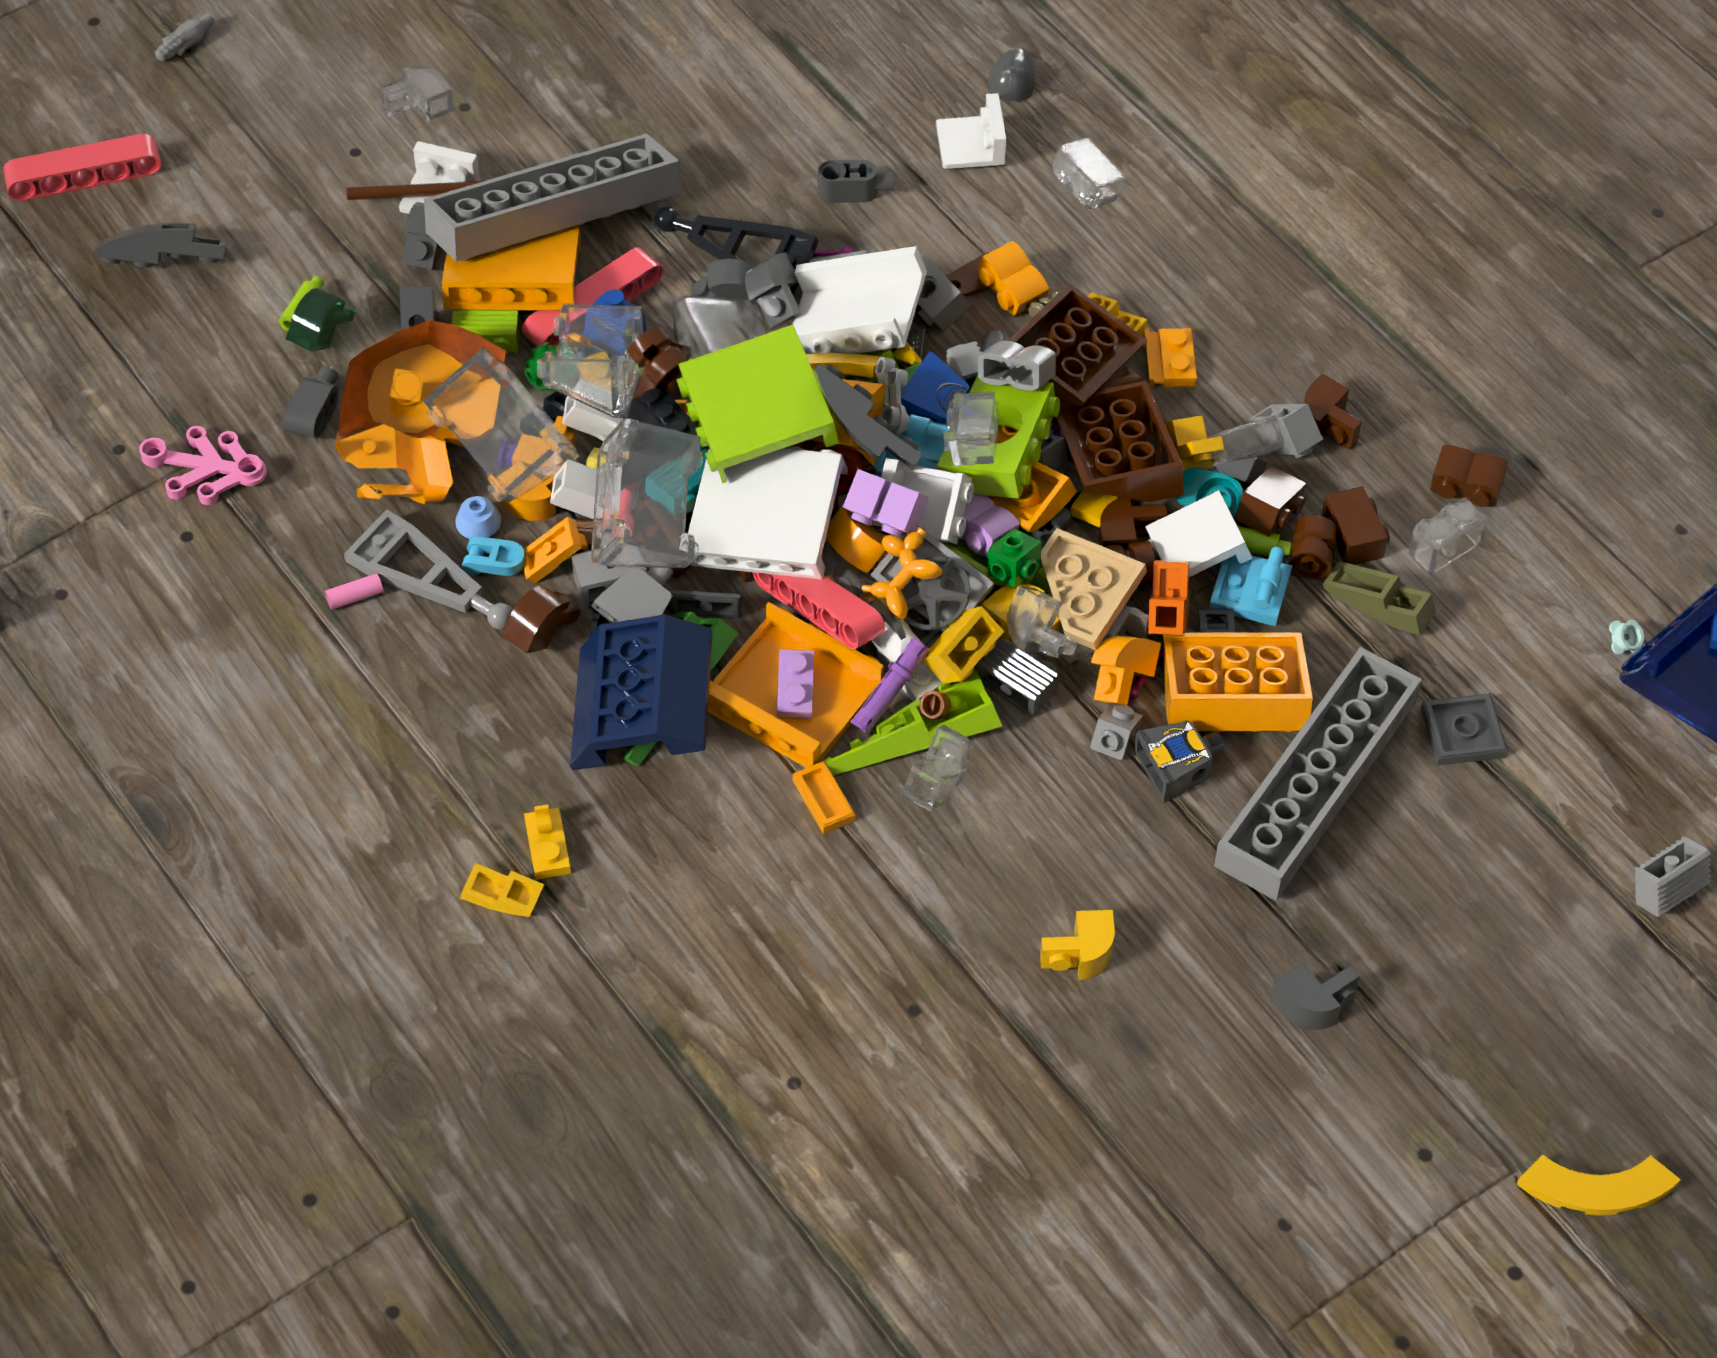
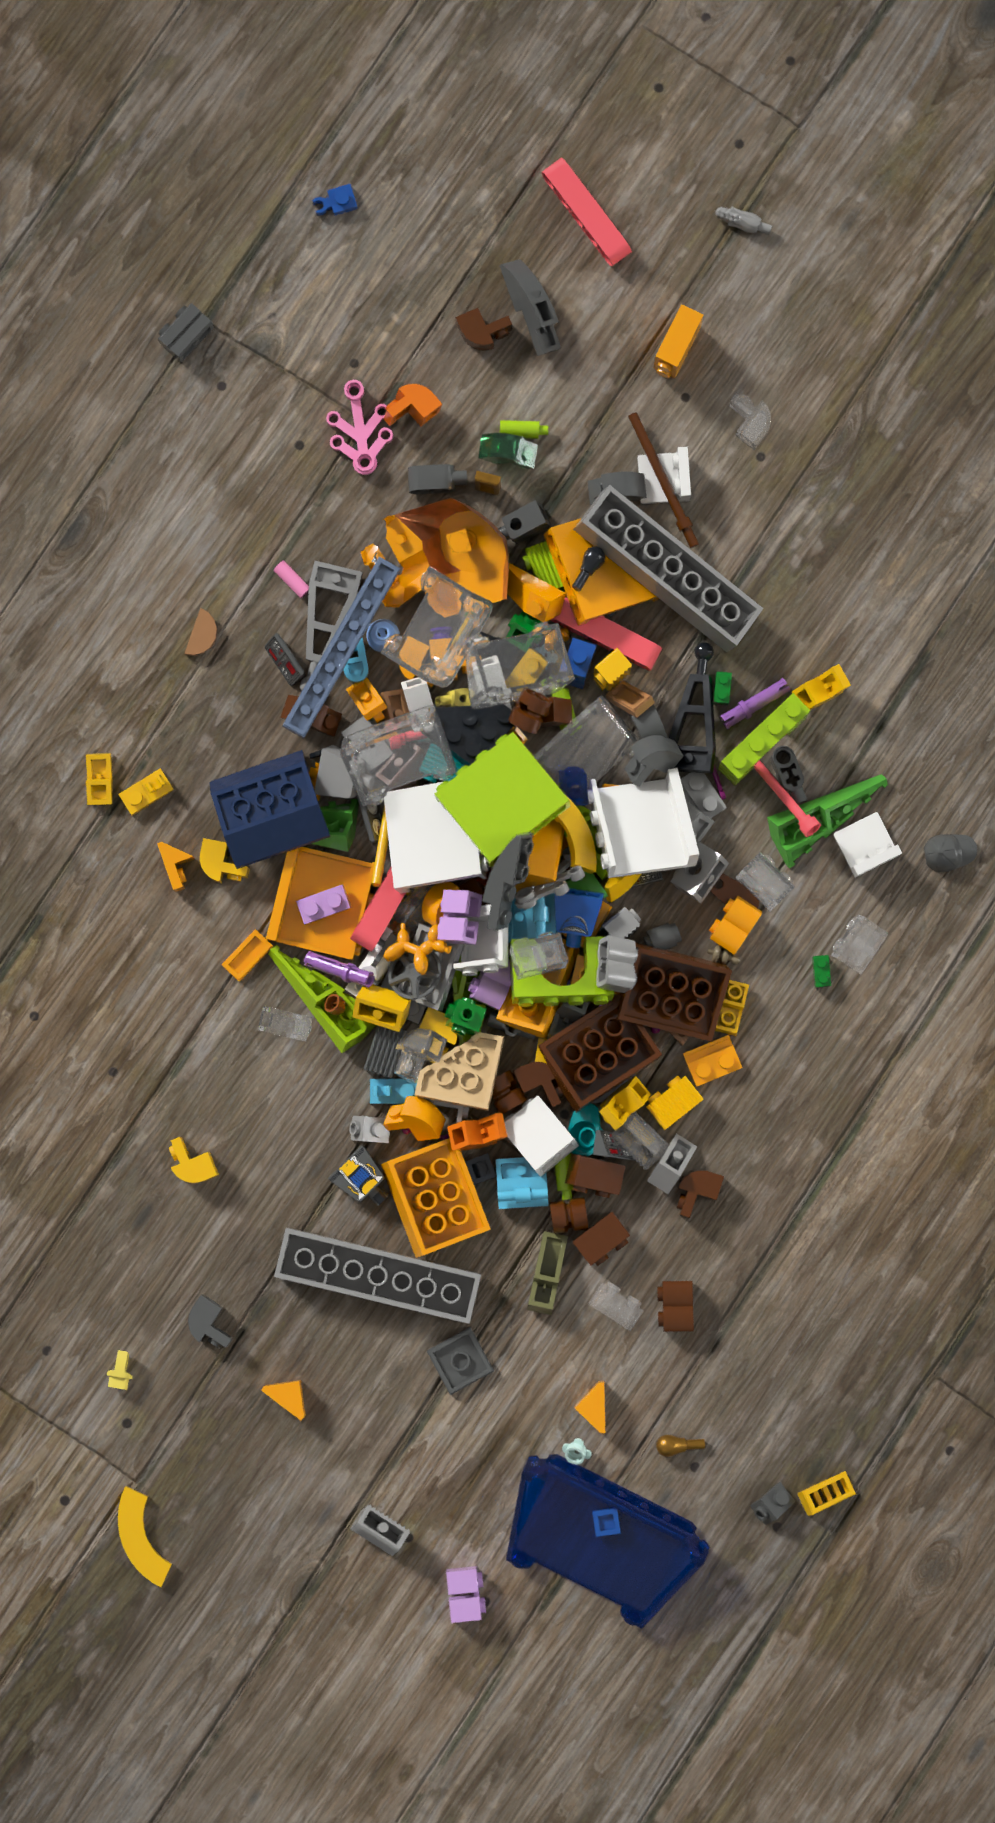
camera: 75 degrees right, 30 degrees up
none -> light yellow piece [106,1350,133,1390]
none -> light orange slope [157,842,195,892]
none -> medium nougat tile [184,608,218,656]
none -> yellow brick [200,838,250,884]
none -> light orange slope [261,1380,306,1421]
none -> slope [265,633,306,686]
none -> sand blue tile [282,557,400,739]
none -> medium azure plate [370,1079,418,1104]
none -> yellow bar [371,804,388,887]
none -> orange brick [384,384,442,427]
none -> reddish brown brick [456,308,512,351]
none -> pearl gold tile [475,471,501,495]
none -> light orange slope [507,563,566,623]
none -> black piece [572,547,605,591]
none -> light orange slope [574,1381,605,1433]
none -> yellow brick [593,648,632,691]
none -> medium nougat tile [605,680,655,718]
none -> yellow brick [646,1075,704,1130]
none -> light orange brick [653,304,703,378]
none -> pearl gold piece [656,1435,705,1457]
none -> green piece [713,671,732,705]
none -> lime arch [718,693,811,786]
none -> medium lavender pin [720,678,791,729]
none -> clear brick [736,852,795,912]
none -> coral piece [754,760,821,837]
none -> bright green wedge [767,774,888,868]
none -> yellow brick [792,664,851,710]
none -> green piece [812,955,831,988]

